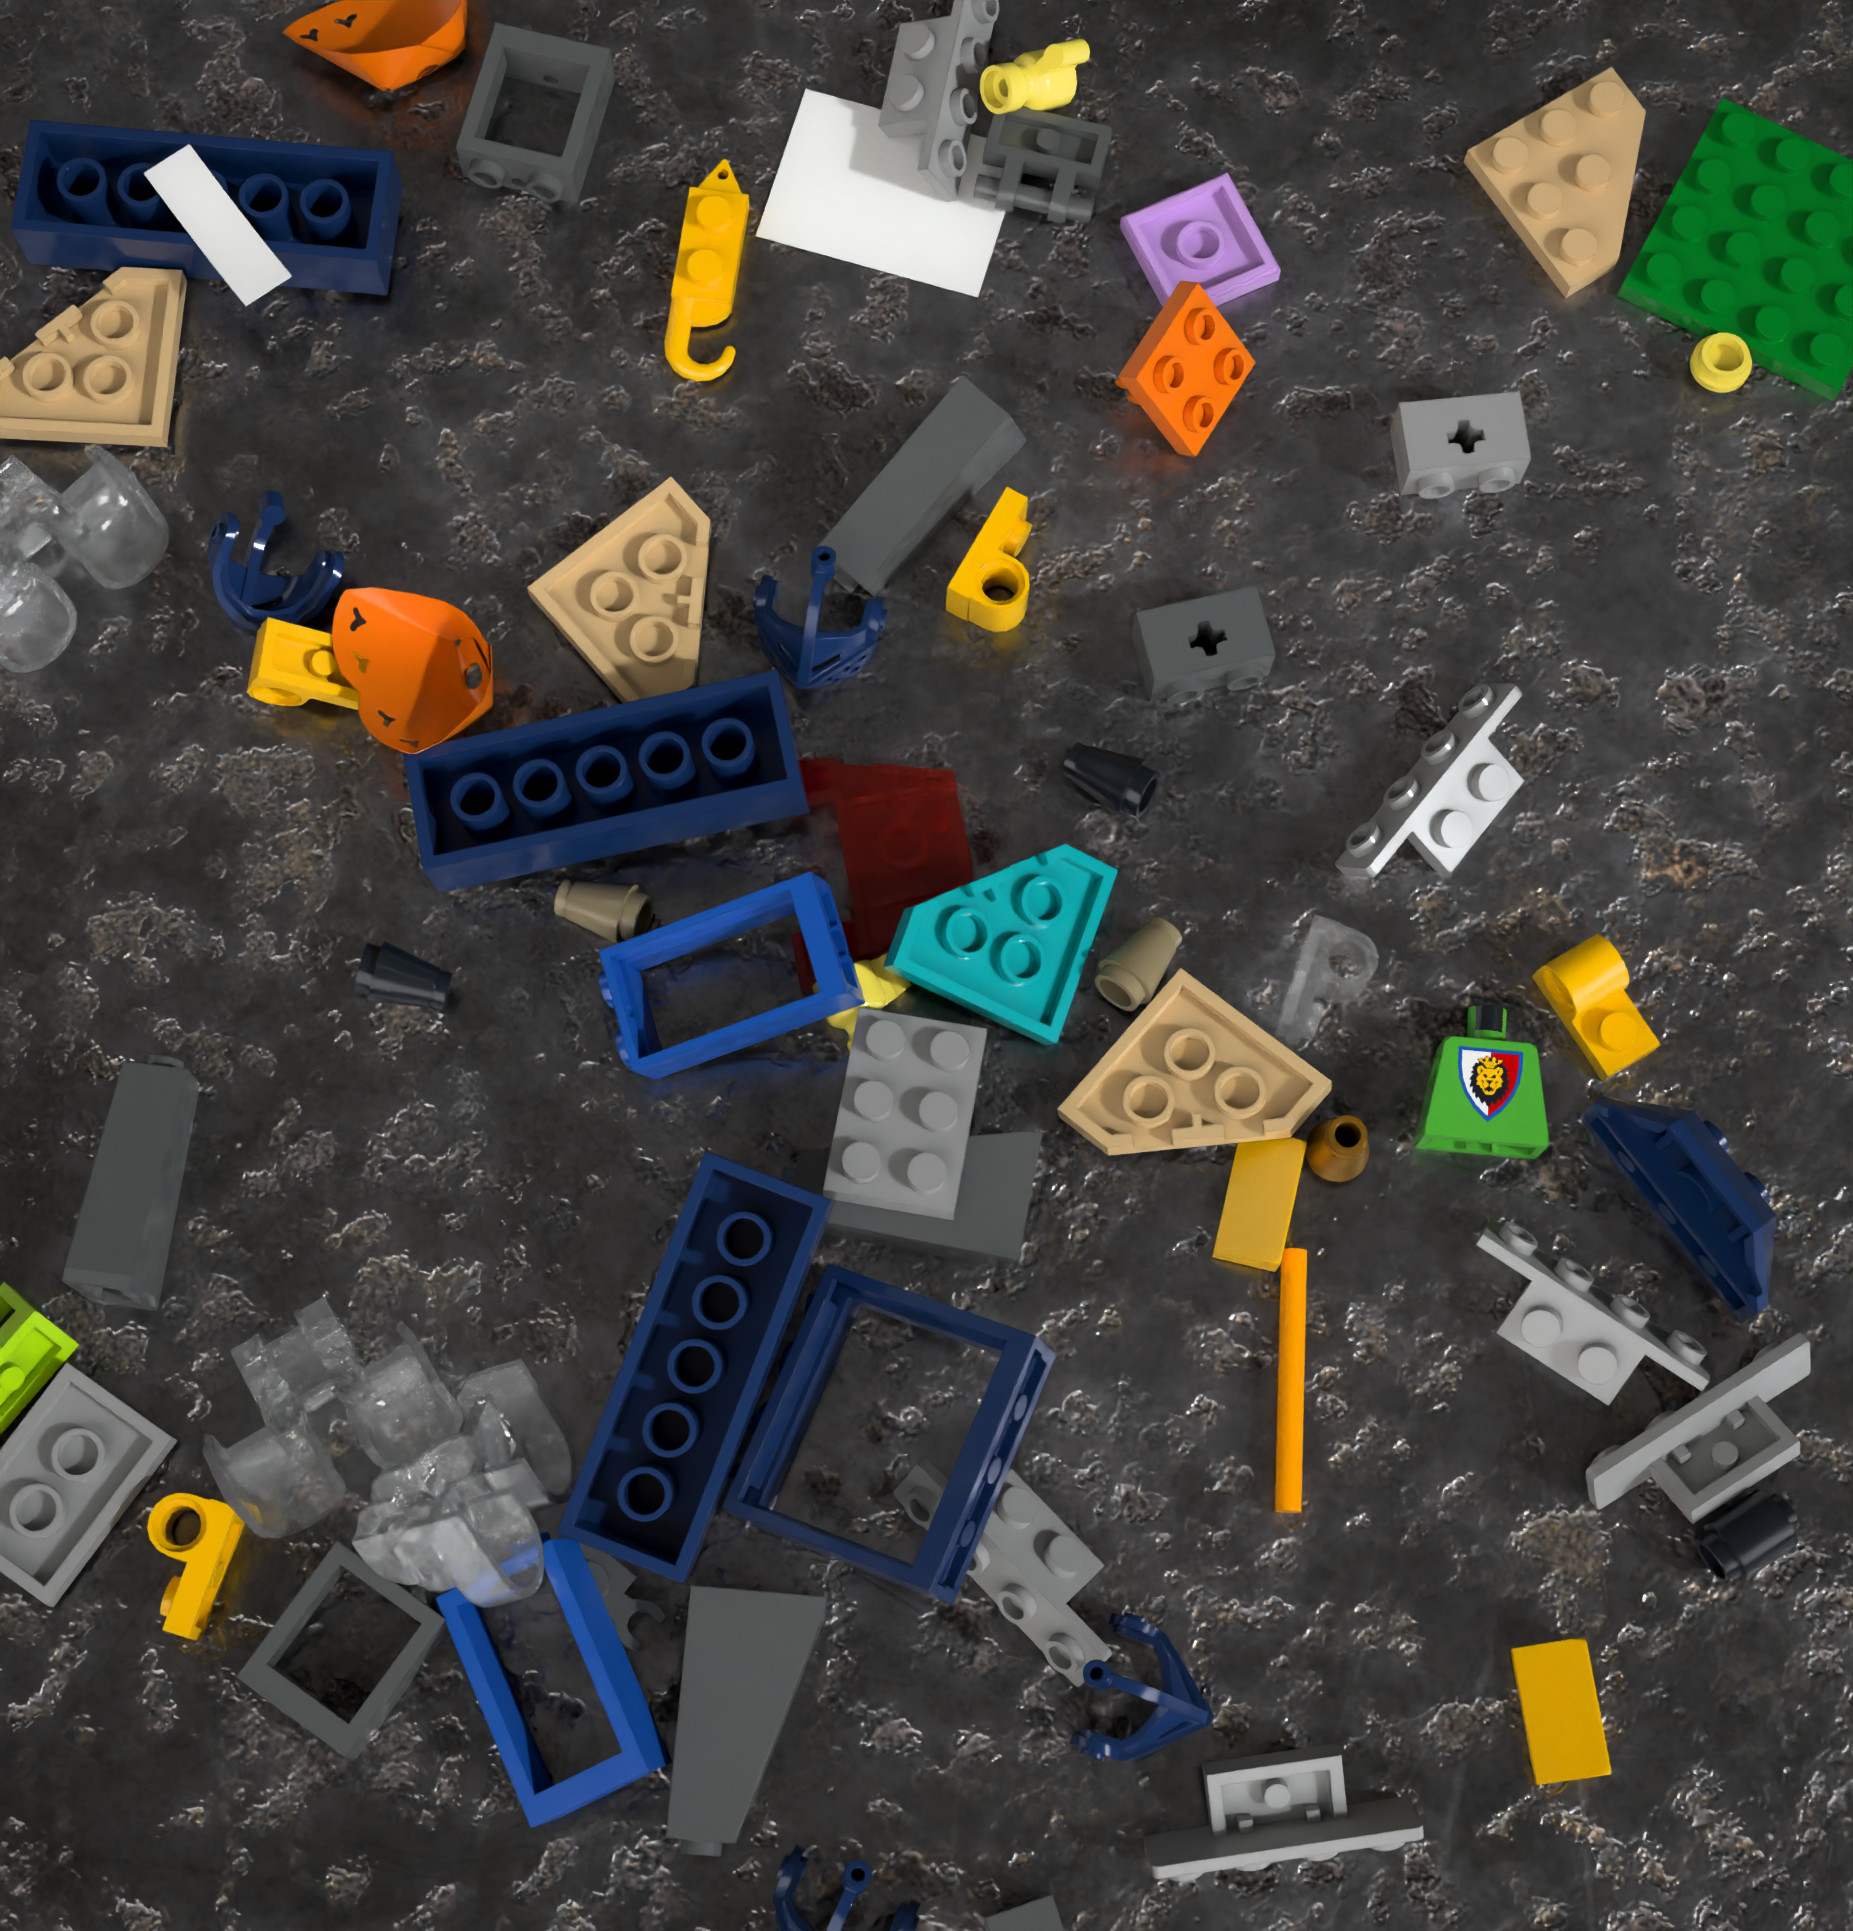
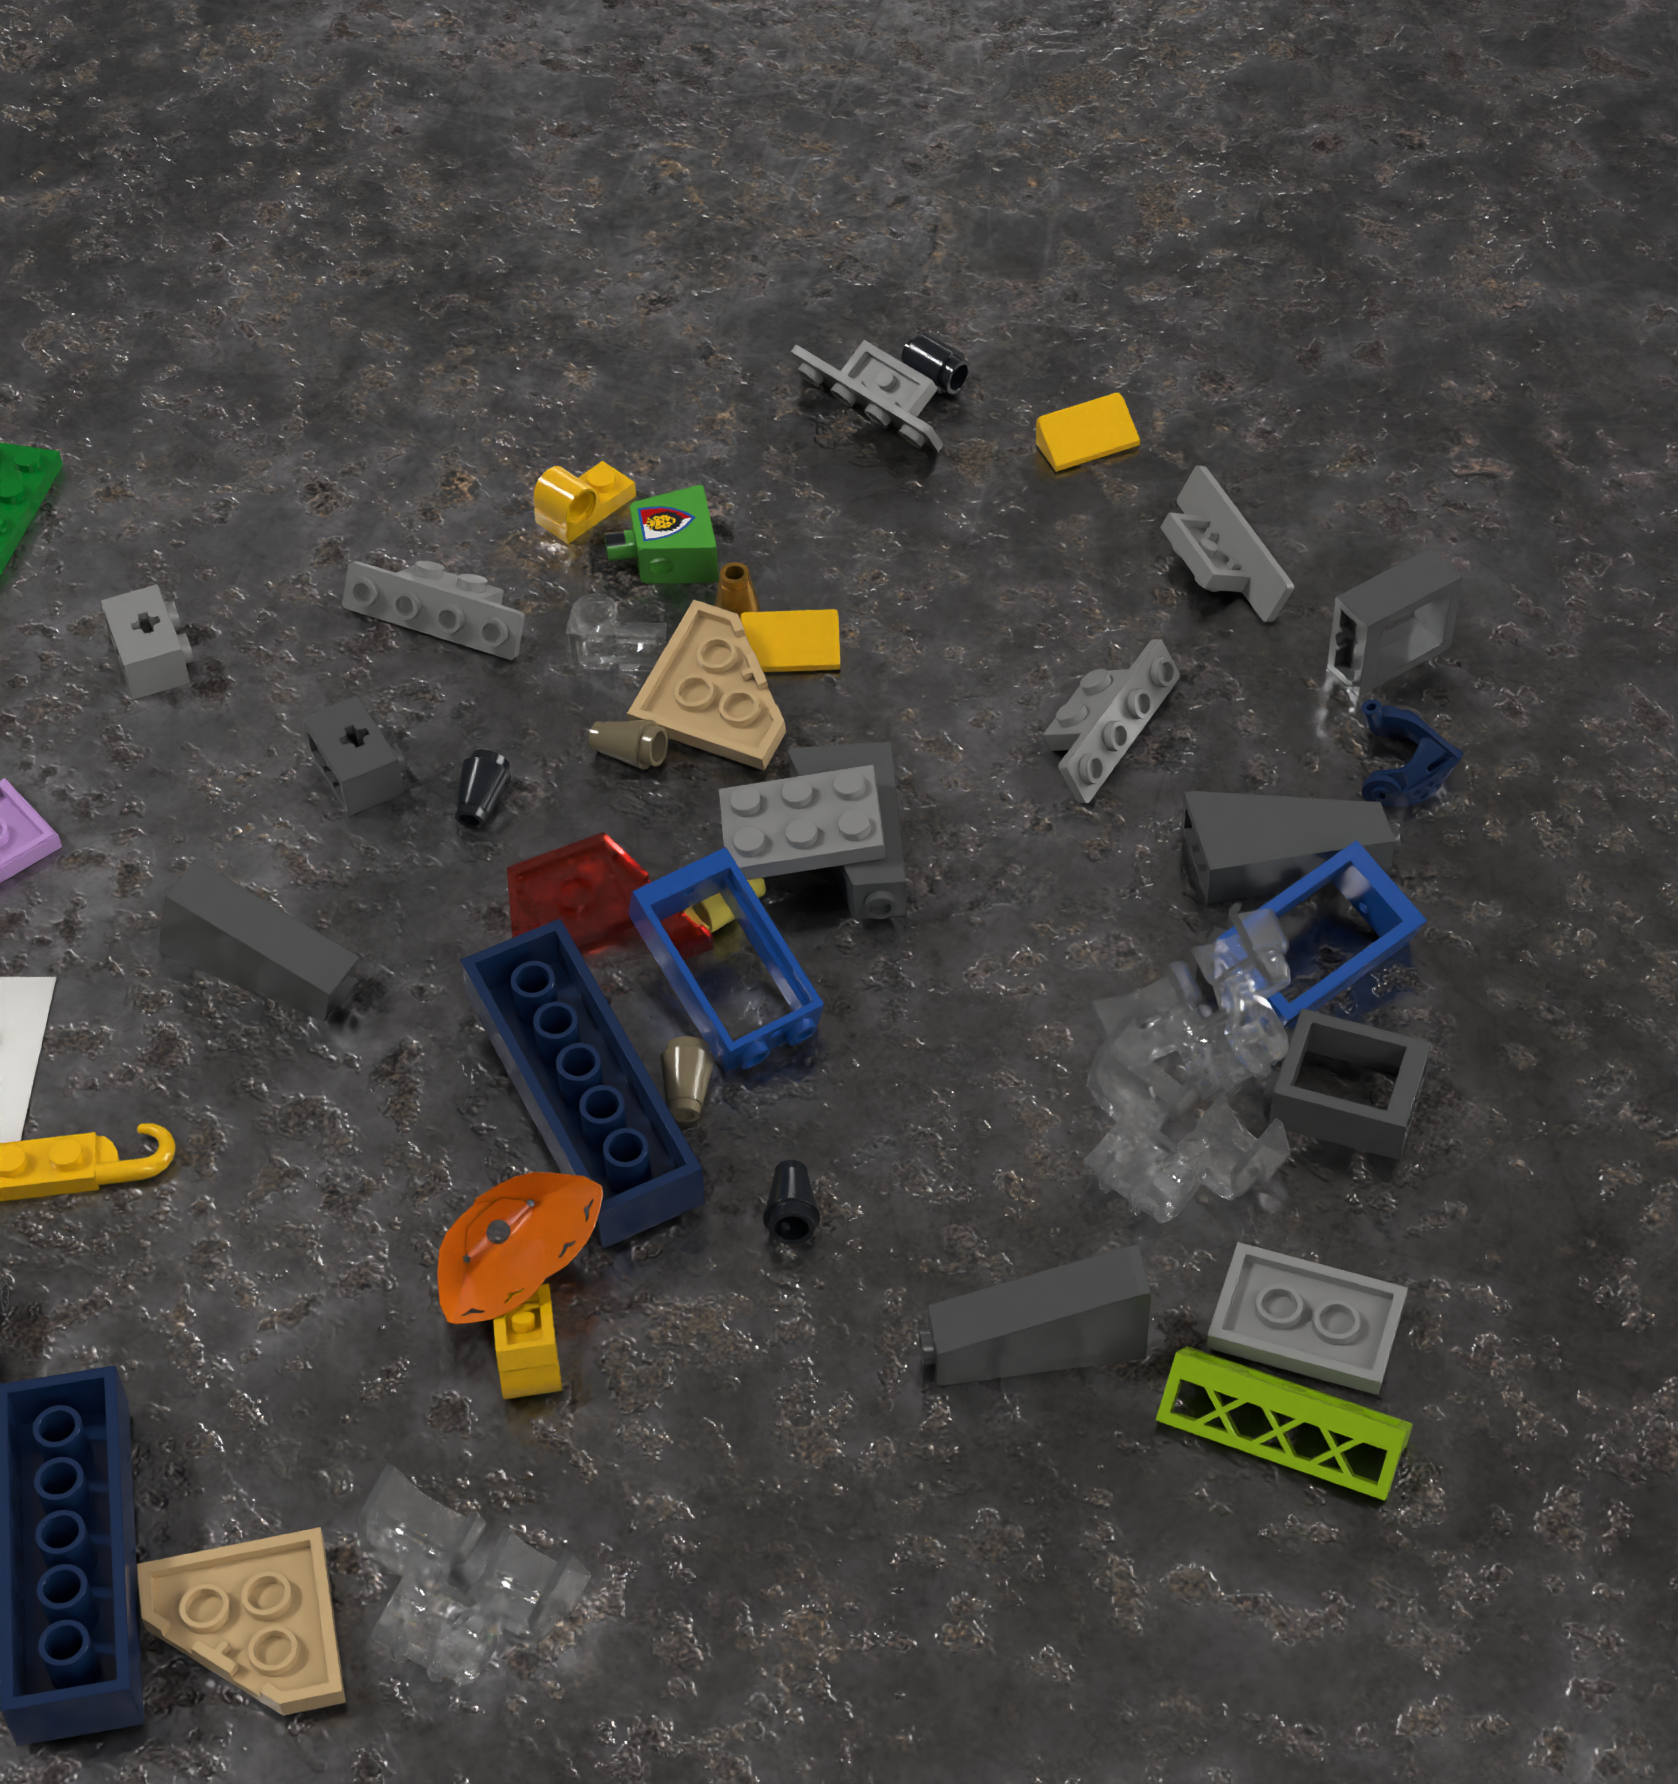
camera: 100 degrees left, 25 degrees down
white sticker [144,144,292,306] -> none
yellow plate [147,1493,249,1642] -> none
dark blue helmet [207,491,344,631] -> none
tan plate [527,477,711,703] -> none
dark blue brick [556,1151,836,1583] -> none
dark blue window [721,1263,1056,1606] -> none
dark blue helmet [753,546,888,689] -> none
teal plate [883,844,1118,1046] -> none
yellow plate [946,487,1032,632] -> none
dark blue helmet [1069,1613,1213,1761] -> none
orange plate [1115,281,1256,457] -> none
light orange bar [1275,1248,1307,1513] -> none
light grey bracket [1476,1218,1712,1406] -> none
dark blue wedge [1579,1096,1776,1324] -> none
light yellow plate [1690,333,1752,393] -> none

